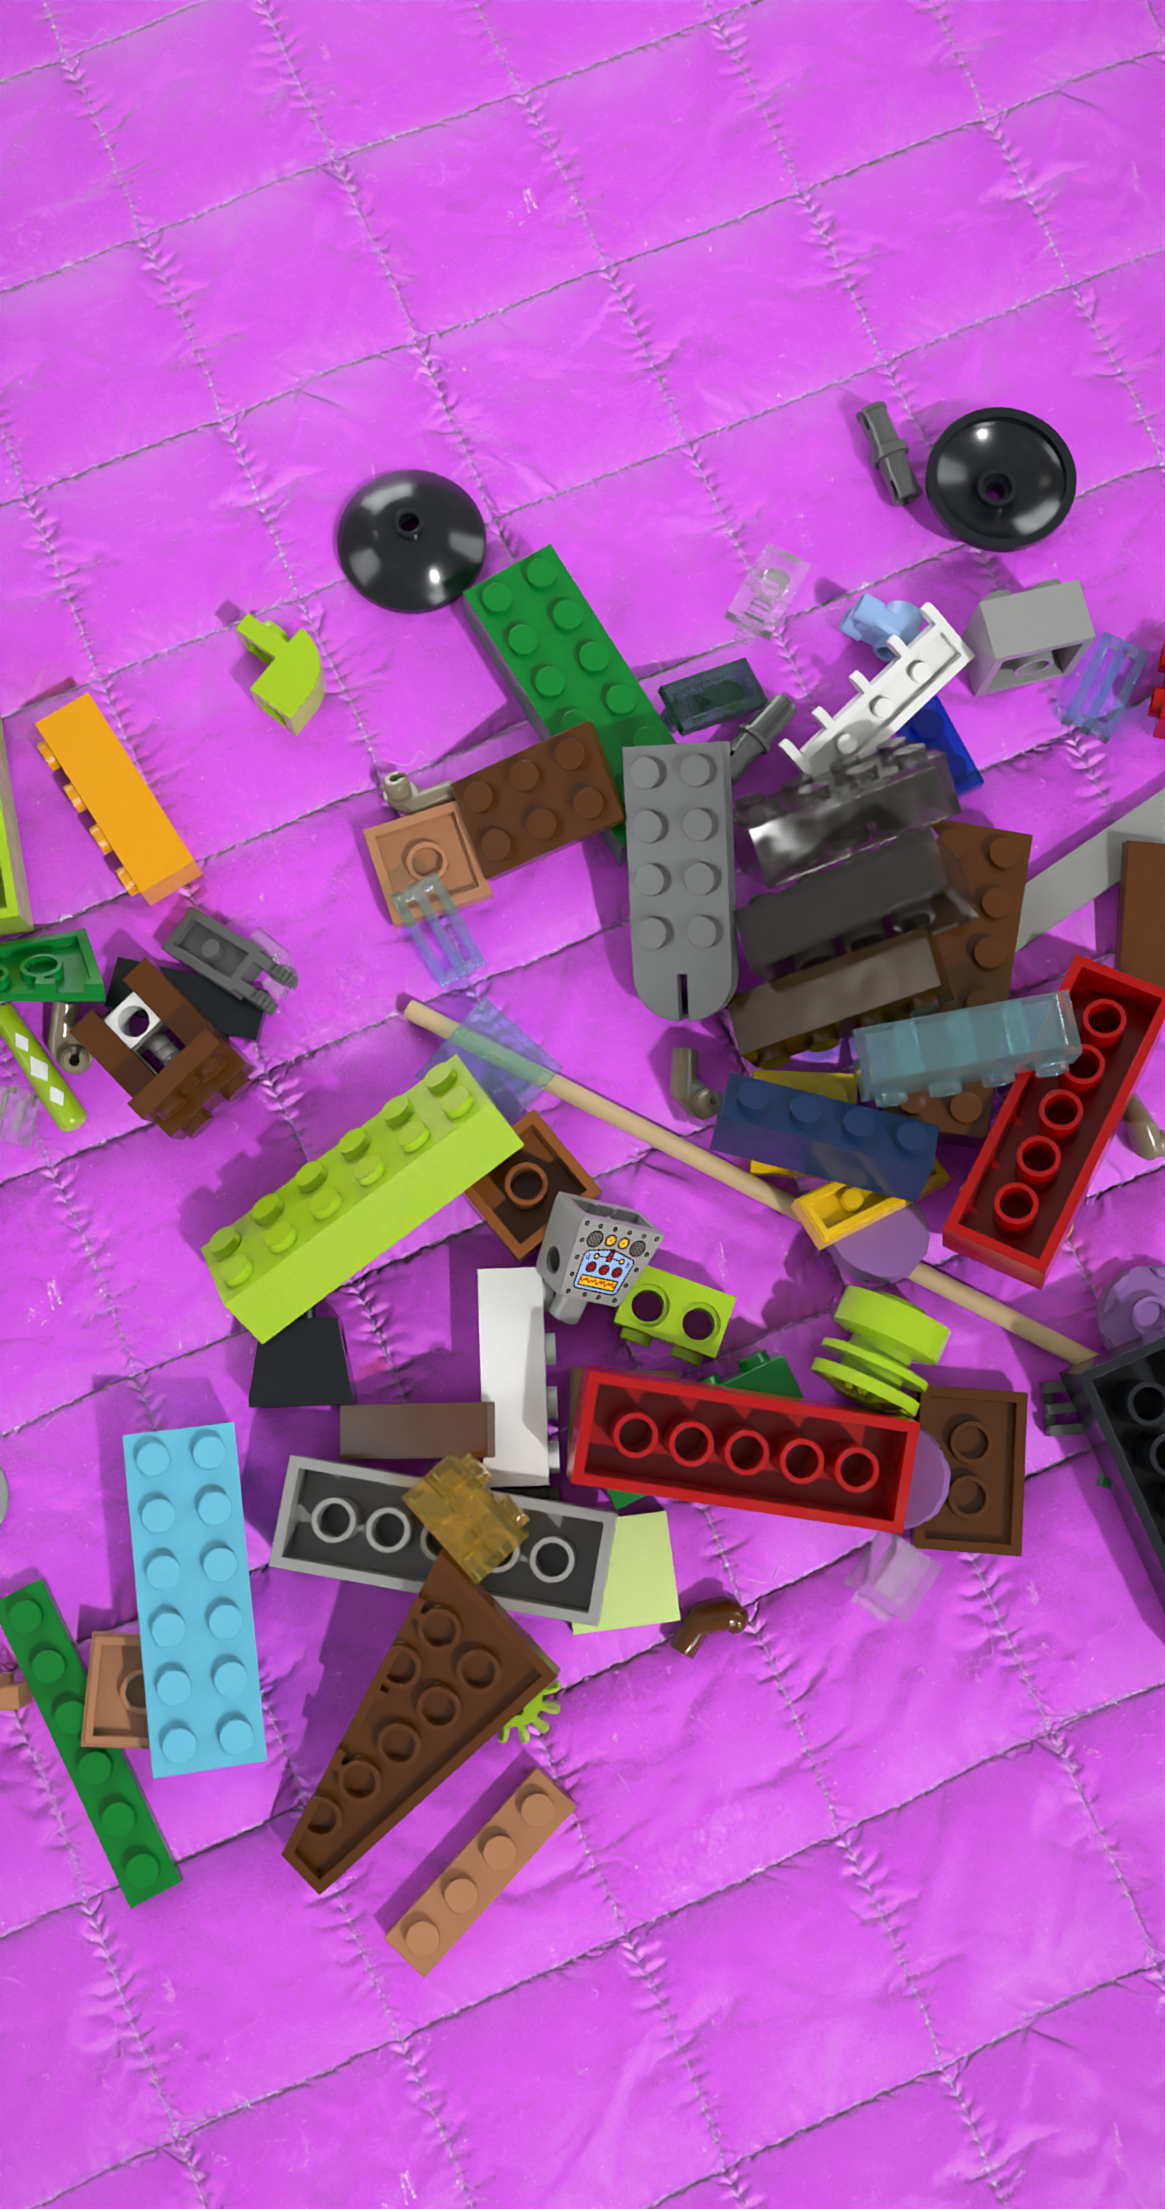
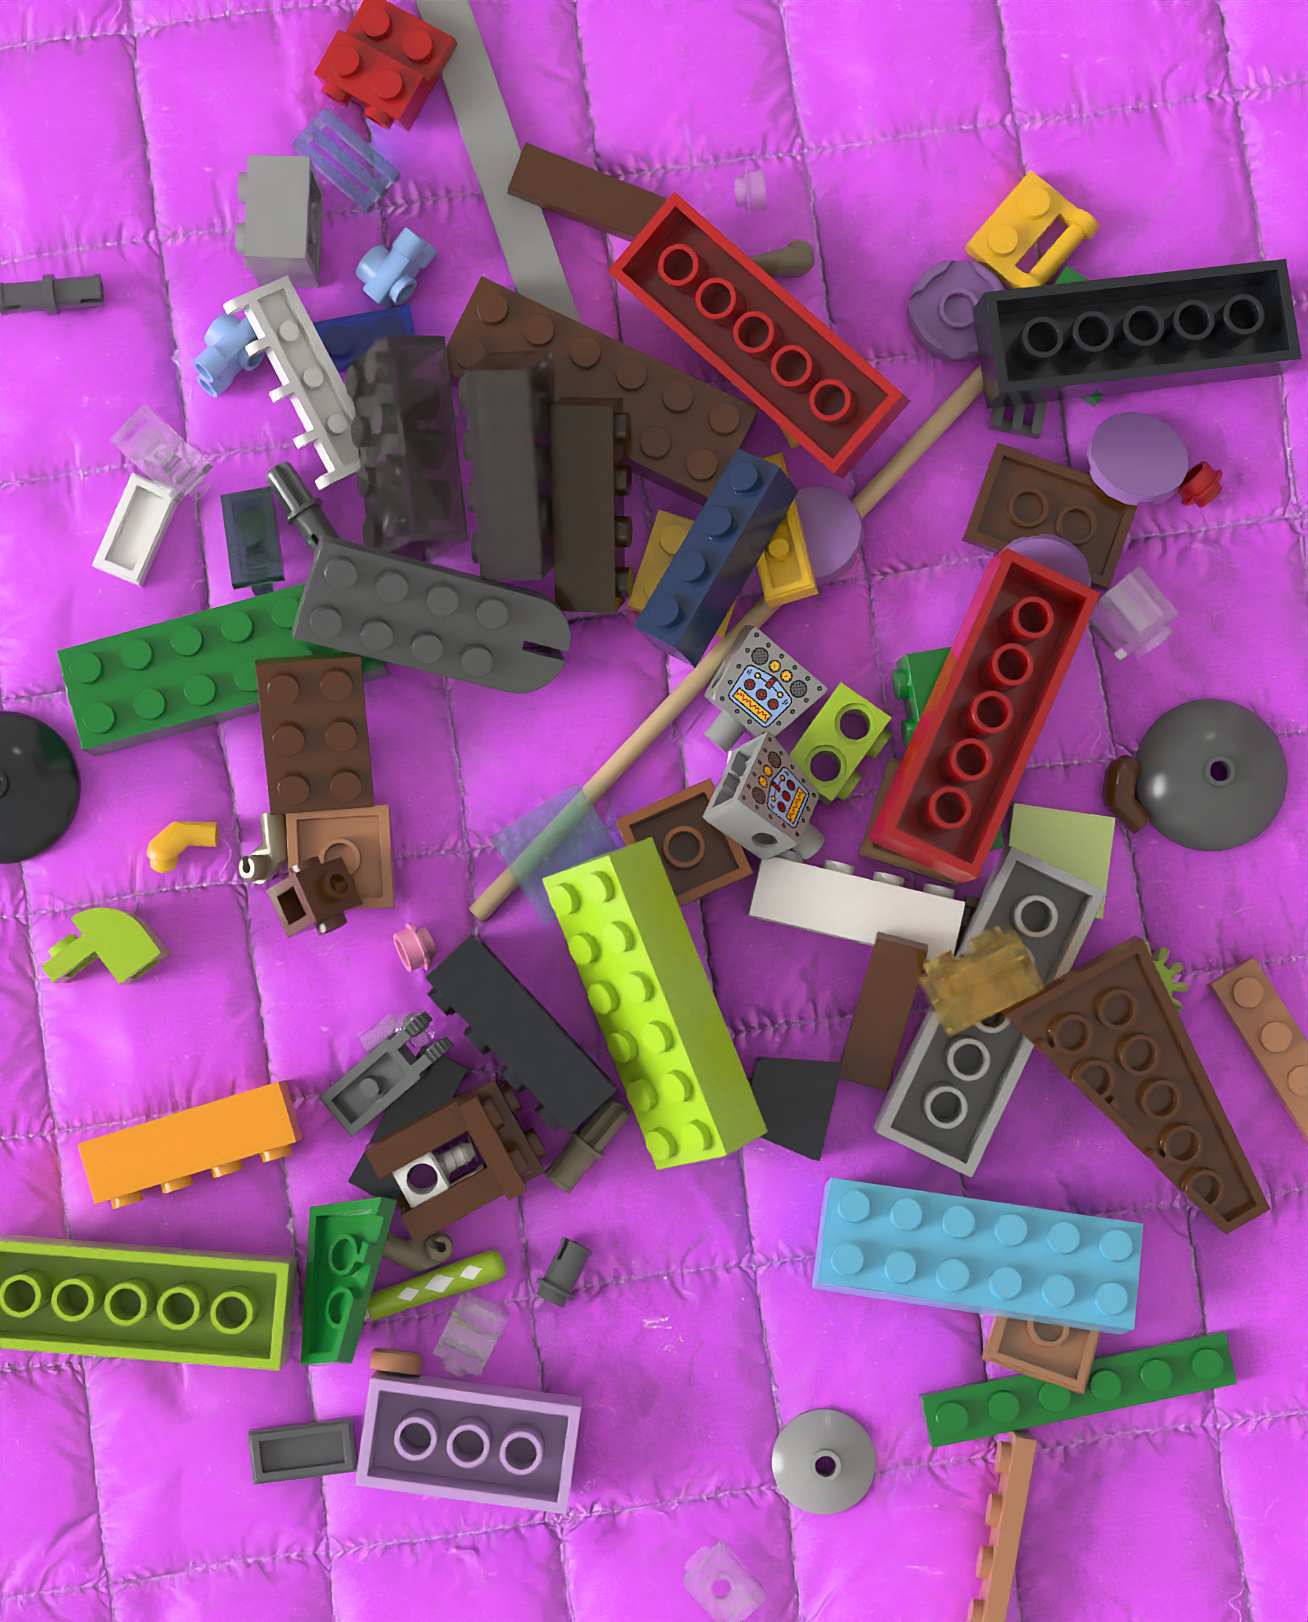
camera: 70 degrees left, 5 degrees up
clear light blue tile [390,871,487,988] -> none
dark tan arm [670,1047,722,1120] -> none
lime wheel [810,1285,951,1417] -> none
clear light blue brick [849,989,1083,1107] -> none
black dish [925,407,1077,553] -> none
none -> white tile [92,473,182,587]
none -> yellow arm [147,821,220,873]
none -> reddish brown brick [266,856,363,938]
none -> light blue plate [356,227,438,308]
none -> bright pink plate [393,922,437,972]
none -> black brick [425,934,618,1134]
none -> dark grey pin [536,1236,593,1307]
none -> dark tan axle [544,1097,630,1194]
none -> light grey torso [703,625,828,753]
none -> medium lavender tile [1086,412,1189,506]
none -> dark grey dish [1135,699,1288,852]
none -> red plate [1178,461,1223,508]

